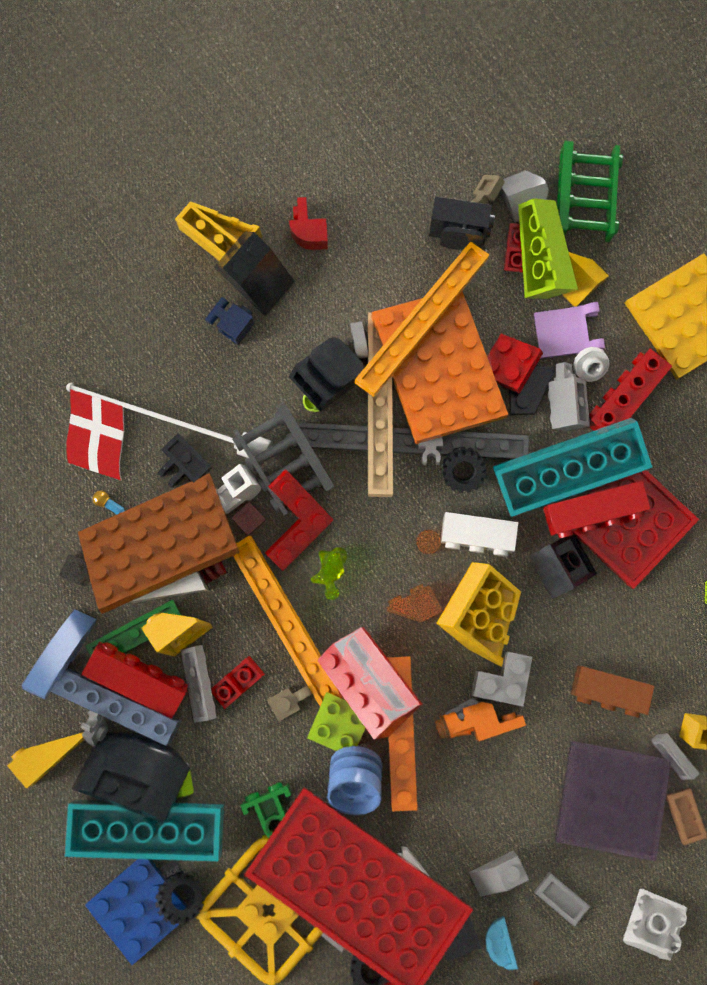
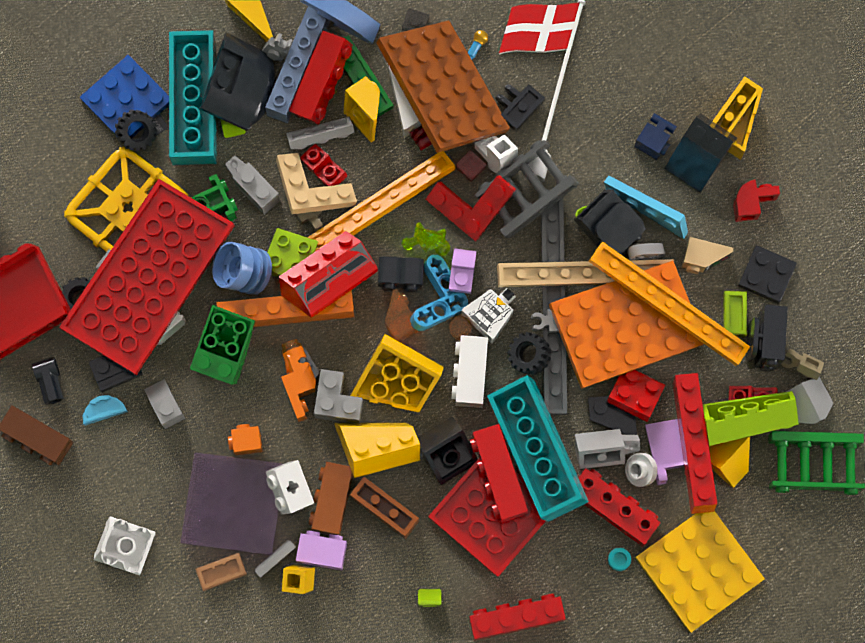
camera: 85 degrees right, 5 degrees down
light grey tile [534,872,590,927] -> none
none -> green slope [190,305,255,385]
none -> light grey hinge [225,156,280,215]
none -> orange brick [228,424,263,456]
none -> white brick [266,460,314,514]
none -> tan plate [276,153,357,215]
none -> lavender brick [296,531,347,571]
none -> yellow wedge [334,423,420,478]
none -> dark orange brick [350,477,419,540]
none -> black brick [378,256,424,292]
none -> dark azure beam [410,254,468,331]
none -> lavender brick [449,248,476,294]
none -> torso [461,288,516,344]
none -> medium azure wing [604,175,688,239]
none -> teal tile [608,548,631,572]
none -> red brick [672,373,717,514]
none -> tan slope [681,237,733,274]
none -> lime tile [723,291,747,337]
none -> black plate [738,245,797,304]

